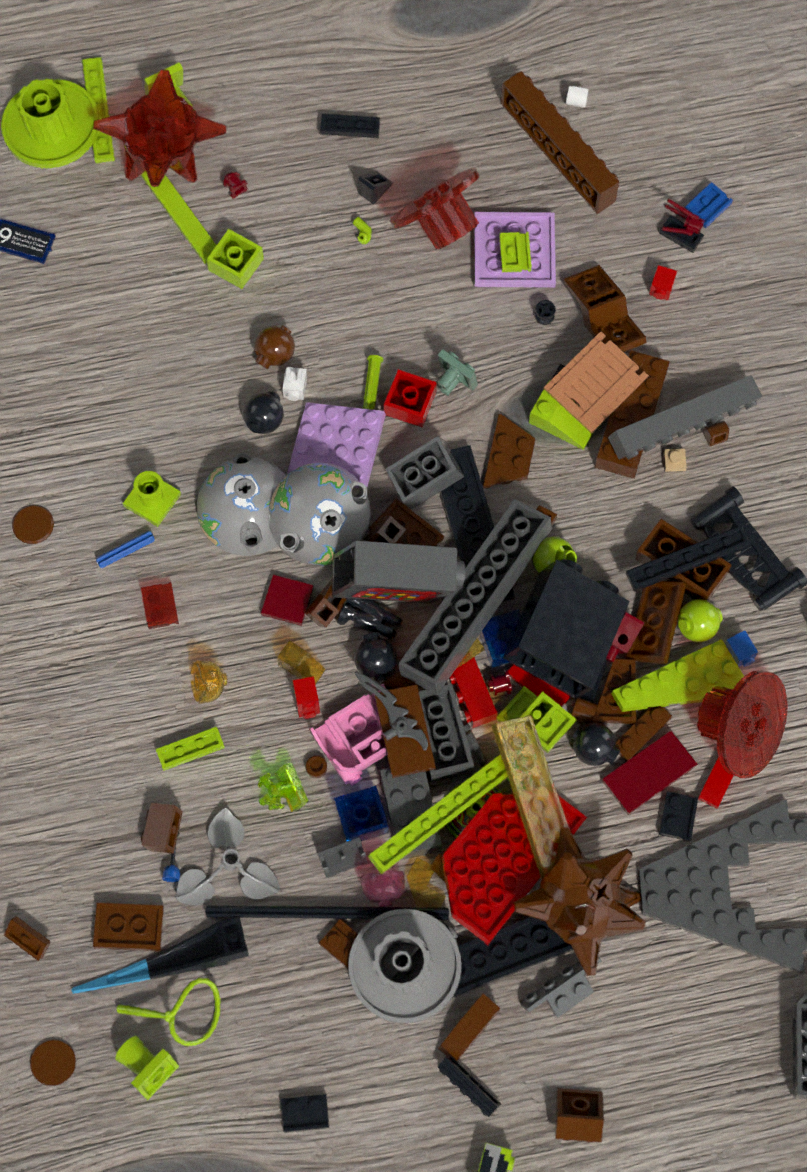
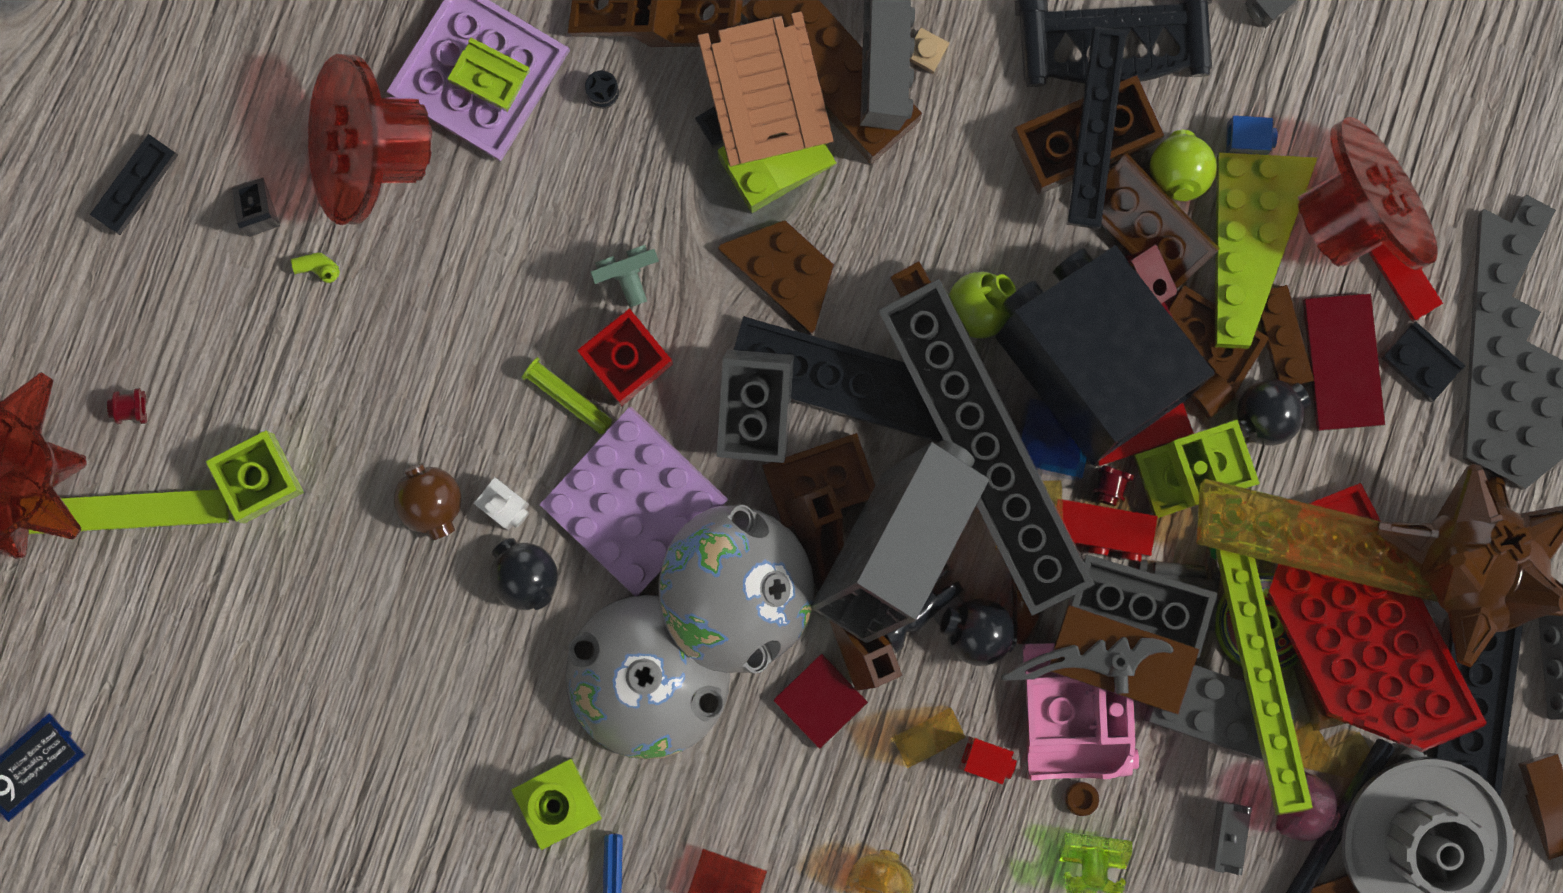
camera: 65 degrees left, 15 degrees up
clear blue brick [334,786,389,842] -> none

